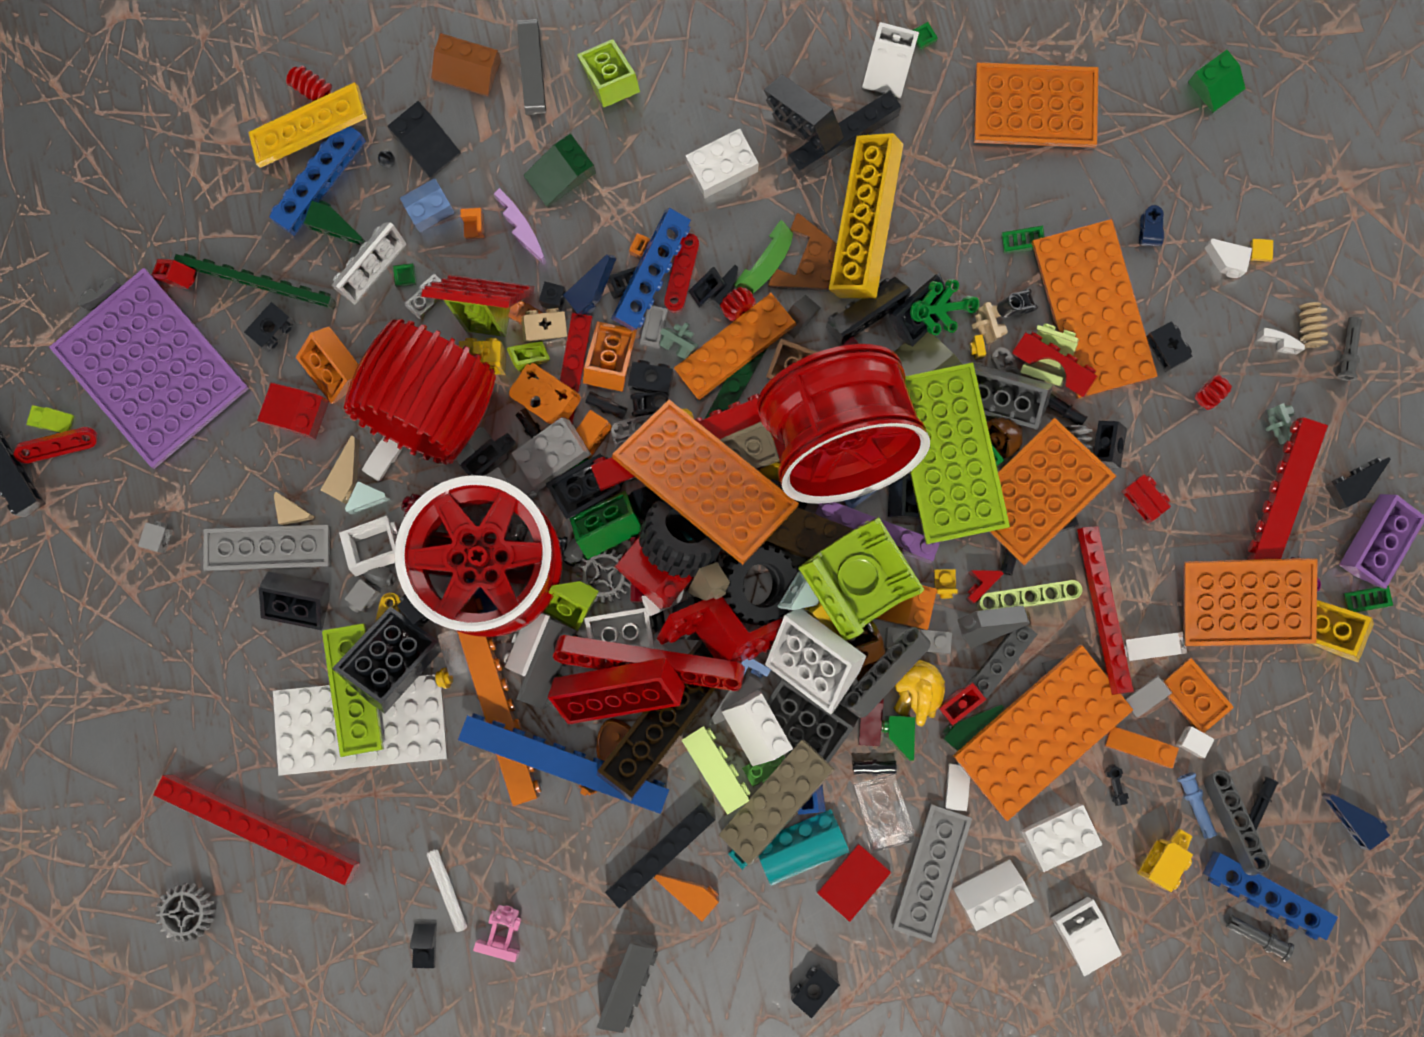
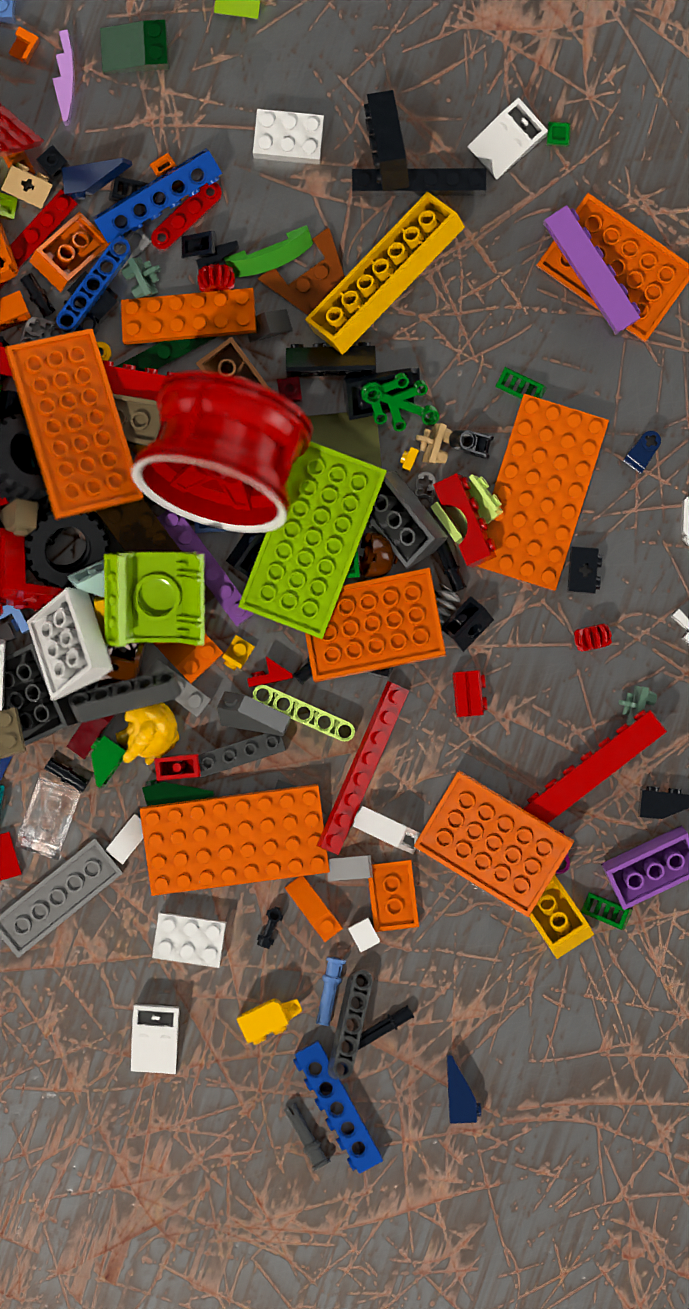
camera: 30 degrees right, 5 degrees up
white slope [953,859,1034,931] -> none
none -> blue beam [56,238,131,333]
none -> medium lavender brick [543,205,641,335]

